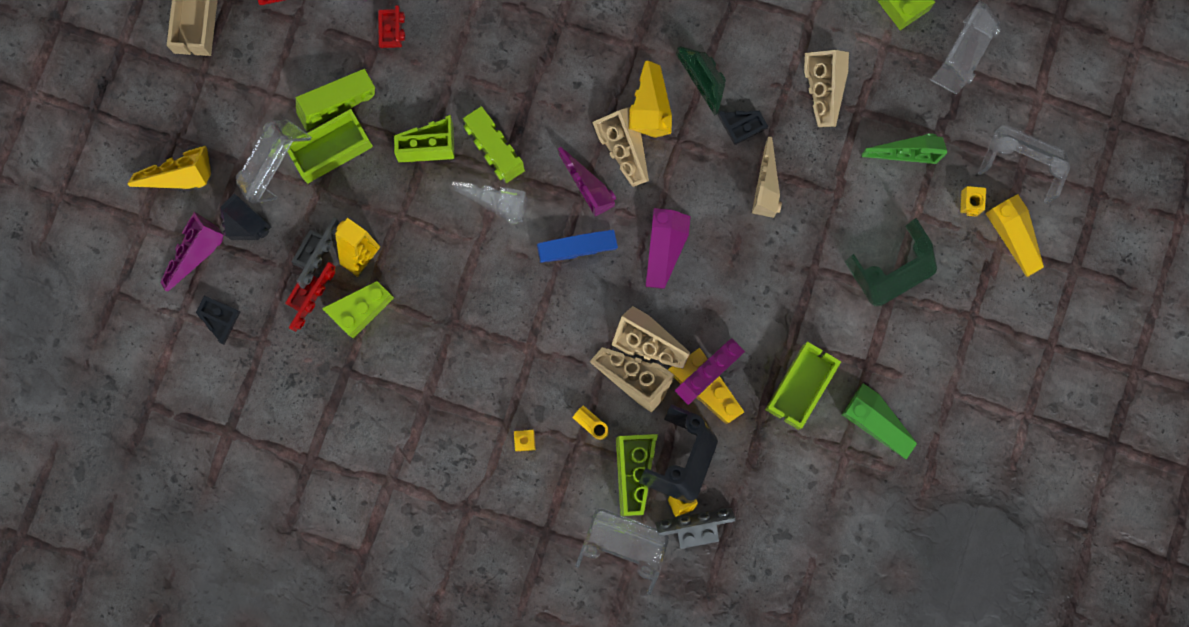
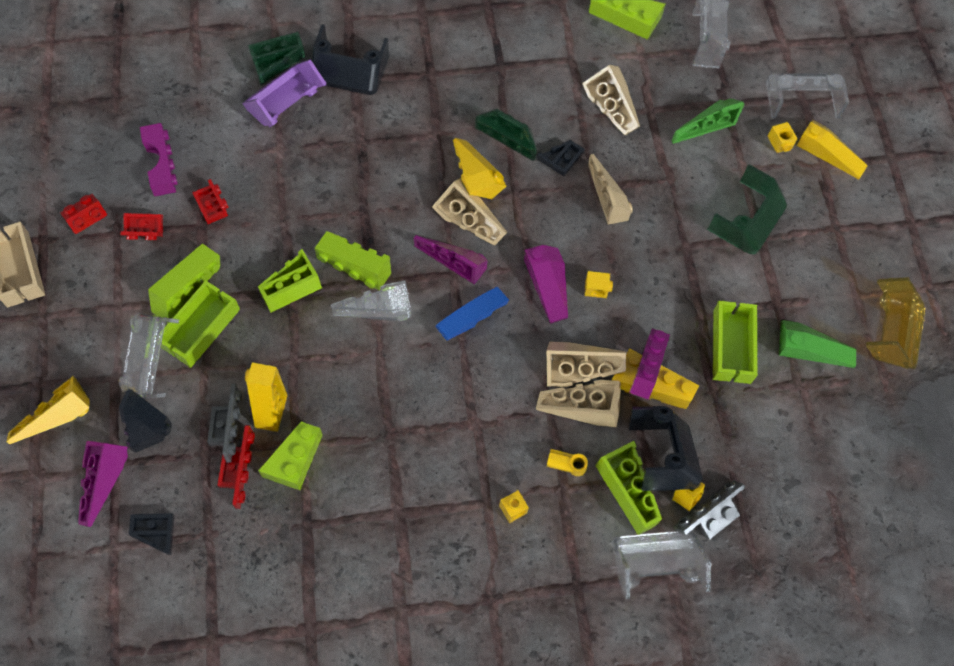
camera: 30 degrees left, 15 degrees down
none -> red bracket [120,213,163,240]
none -> yellow brick [584,271,613,298]
none -> clear yellow windscreen [866,277,925,369]

